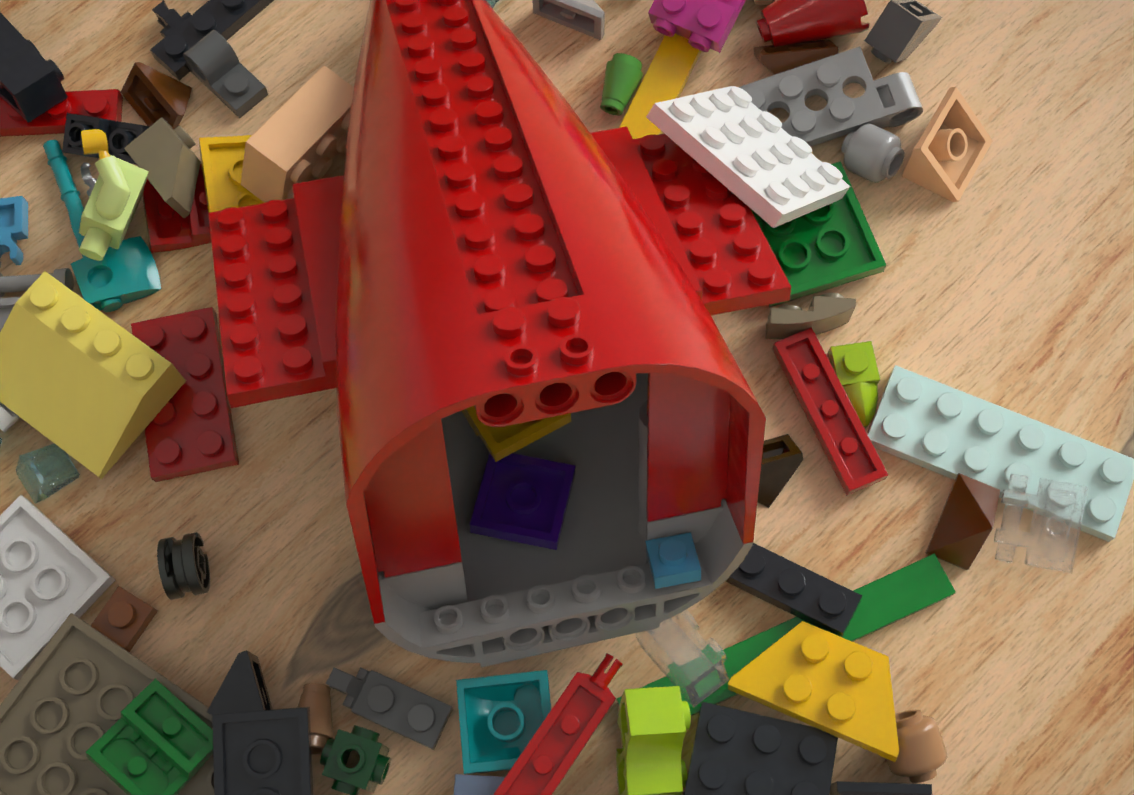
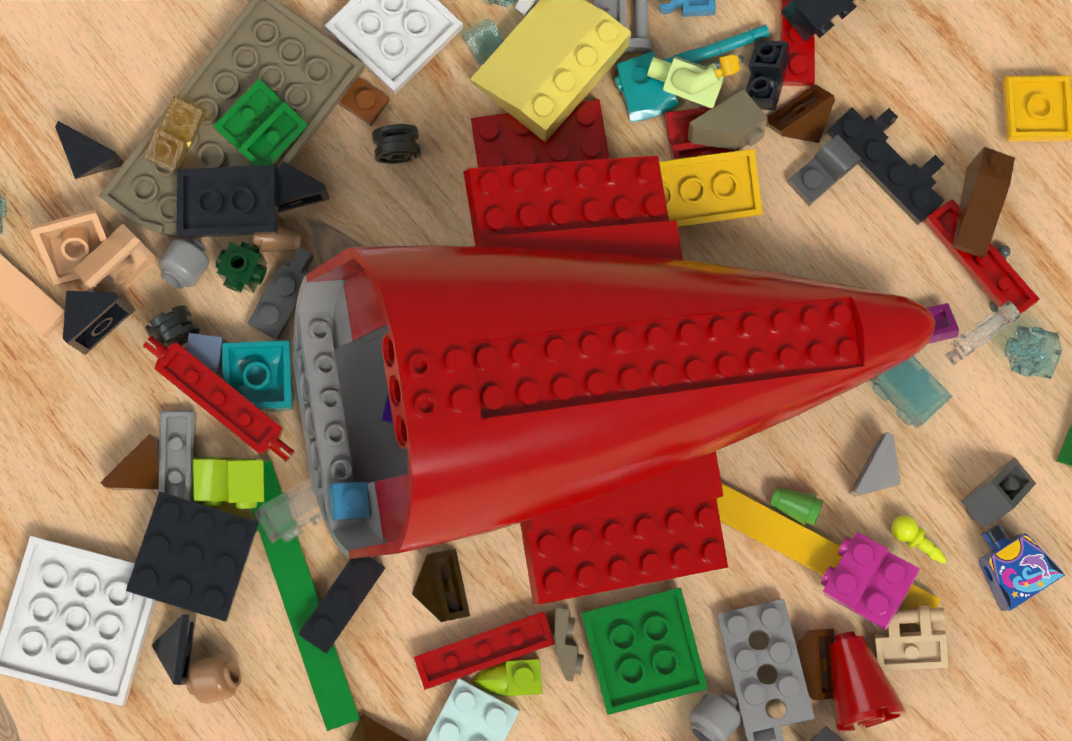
camera: 90 degrees right, 10 degrees up
light nougat brick [241,65,354,203] -> none
white plate [646,86,851,228] -> none
yellow wing [728,621,899,762] -> none

